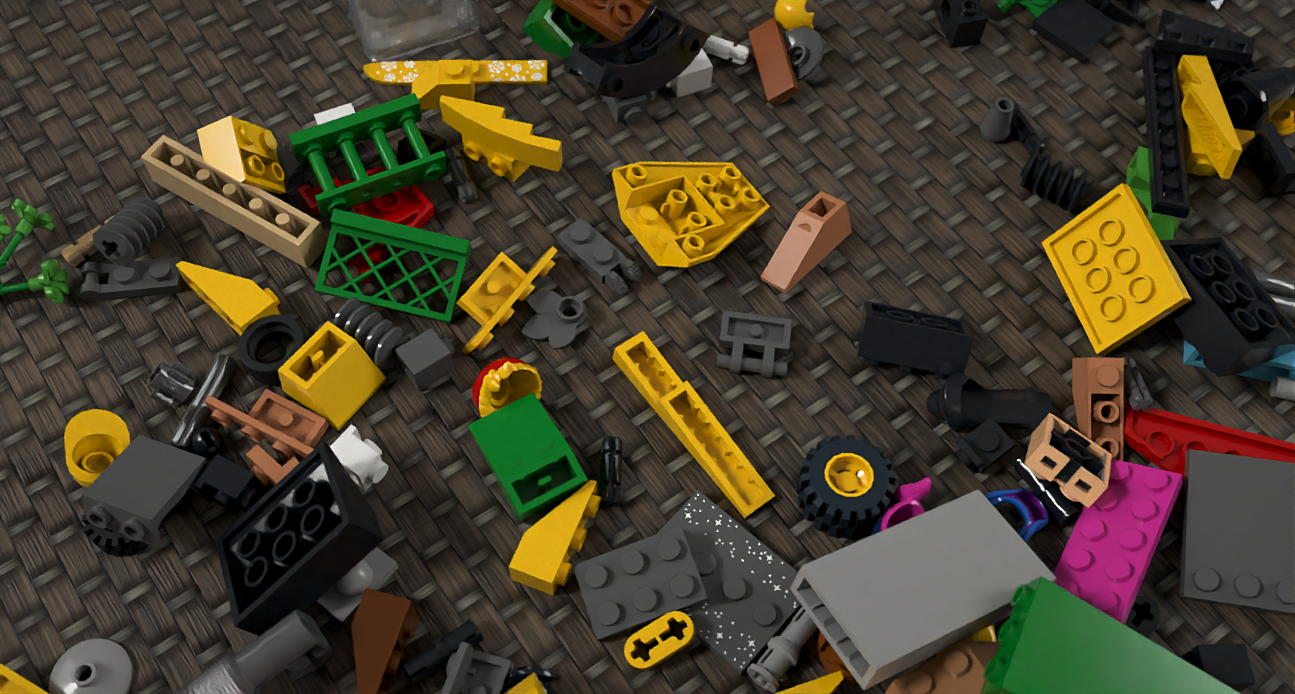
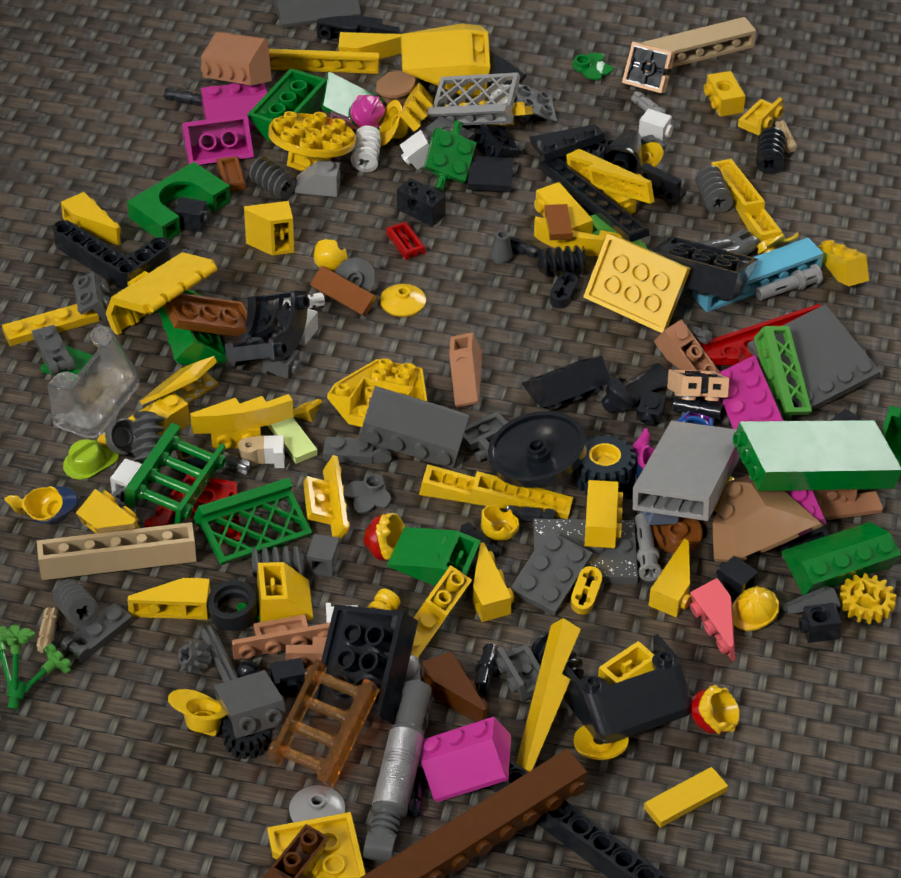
camera: 40 degrees left, 15 degrees down
none -> yellow hair [4,486,79,524]
none -> lime piece [63,439,119,480]
none -> dark grey hair [105,418,136,455]
none -> dark grey piece [133,411,165,464]
none -> yellow piece [140,356,217,405]
none -> leg [238,435,285,468]
none -> yellowish green tile [267,418,317,464]
none -> clear orange fence [268,658,380,789]
none -> yellow slope [293,399,322,422]
none -> dark grey slope [359,386,469,468]
none -> yellow wheel [367,589,401,611]
none -> yellow dish [380,284,426,317]
none -> red tile [386,222,426,260]
none -> yellow slope [411,565,472,659]
none -> yellow hair [481,504,519,541]
none -> black dish [488,411,587,488]
none -> black axle [506,505,555,522]
none -> yellow brick [534,182,593,234]
none -> yellow slope [534,216,623,256]
none -> dark orange tile [544,204,573,240]
none -> black beam [550,272,578,309]
none -> yellow brick [584,480,623,548]
none -> bright green fence [754,326,812,421]

